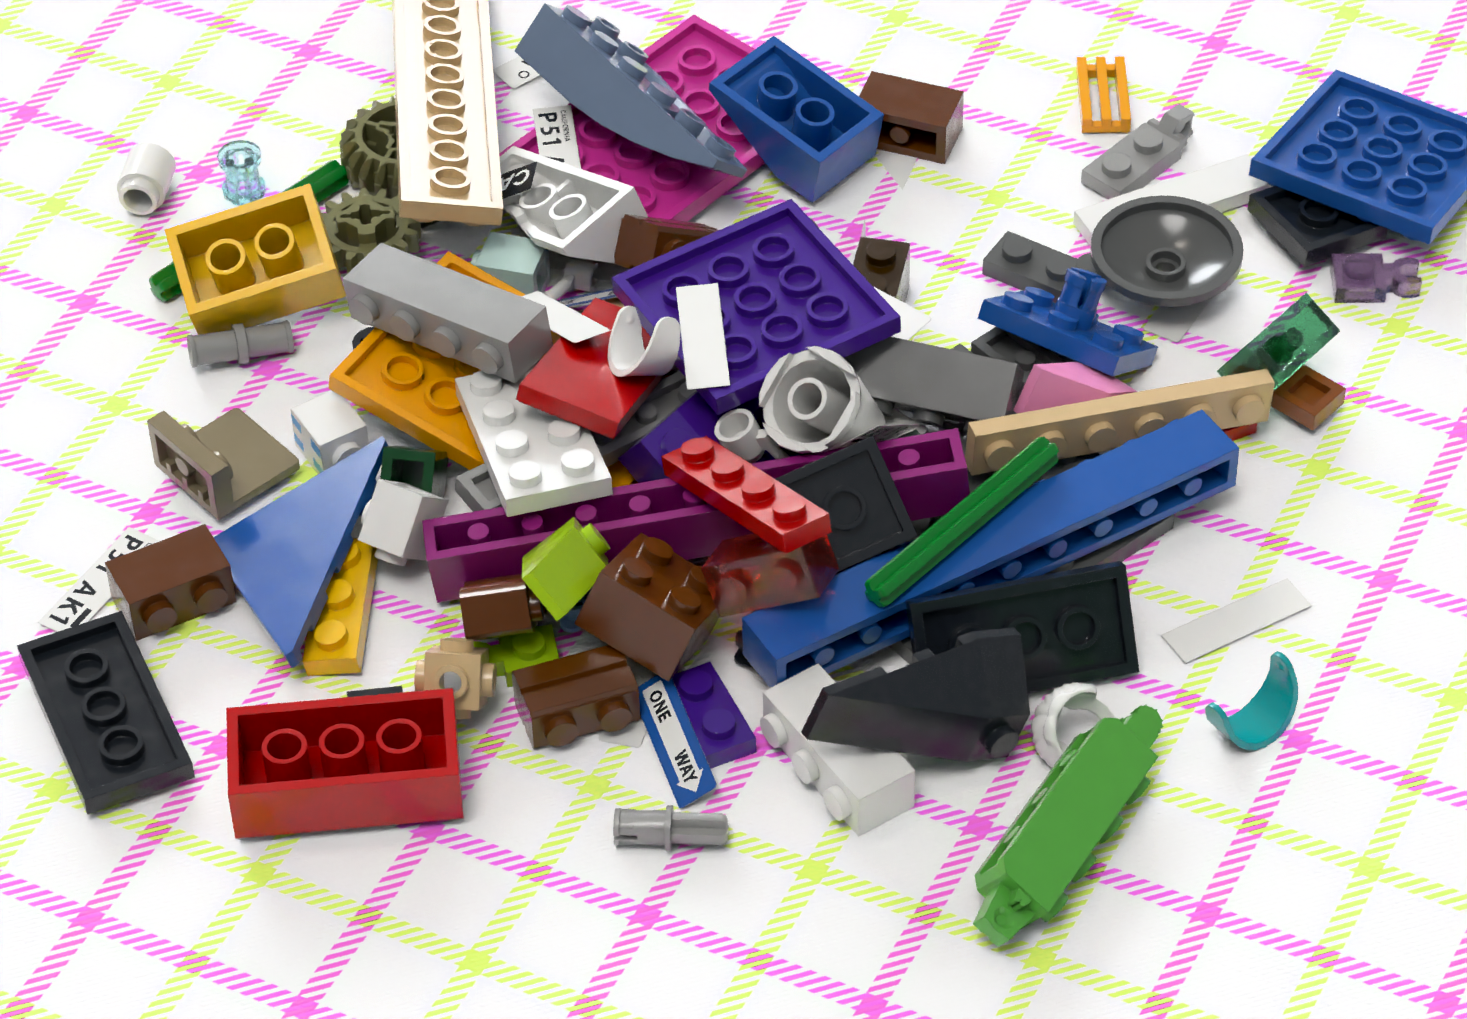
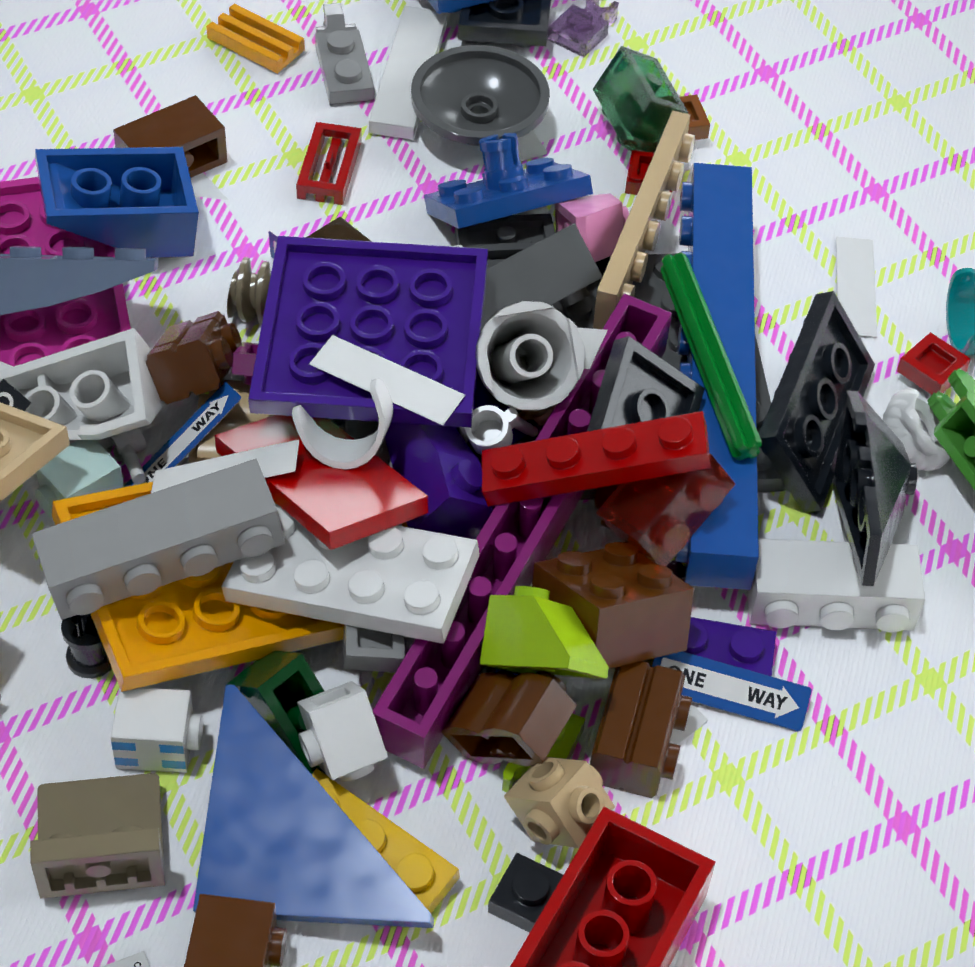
camera: 60 degrees left, 5 degrees up
light grey axle [613,805,729,851] -> none
dark grey hinge [982,231,1107,303] -> none
none -> red tile [296,122,362,205]
none -> red plate [897,332,971,395]

